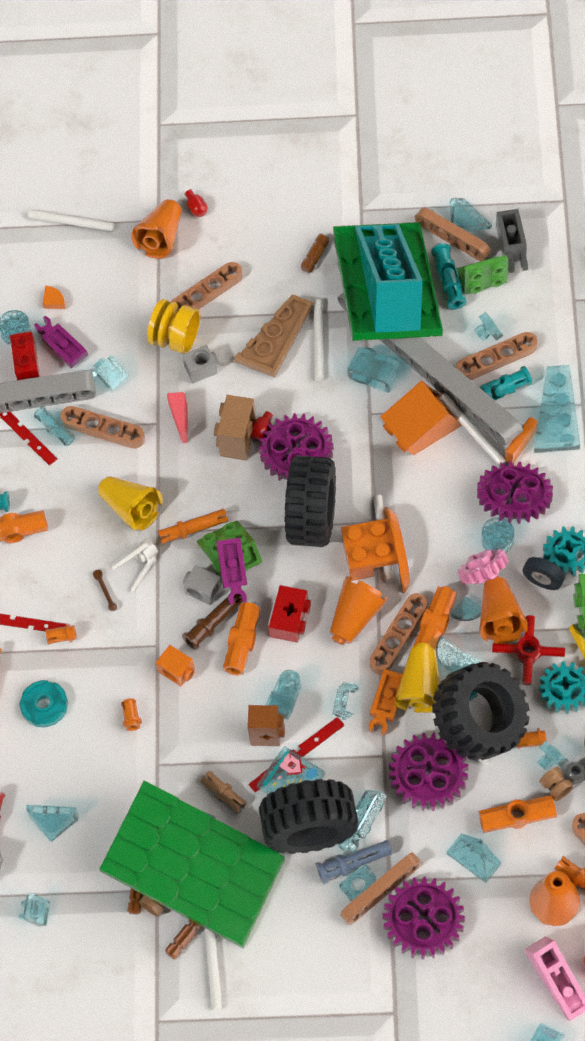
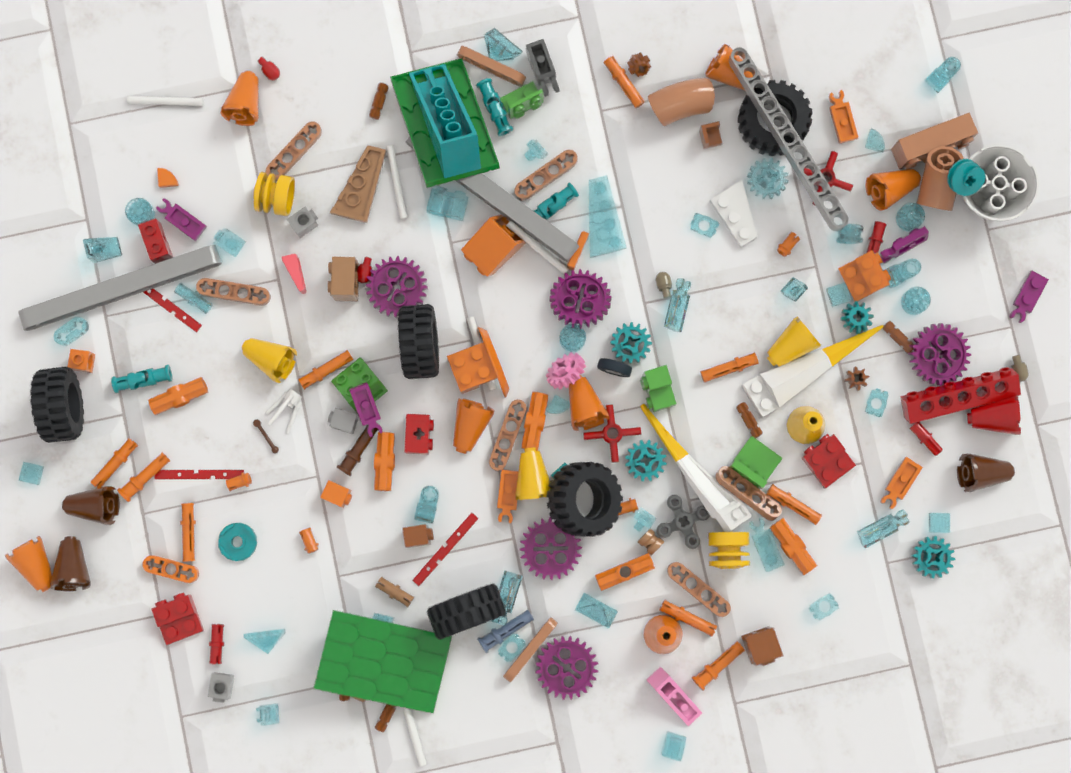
camera: 15 degrees left, 20 degrees up
clear light blue tile [257,746,325,794] -> none
clear light blue piece [332,682,359,720] -> none
clear light blue plate [436,636,480,672] -> none

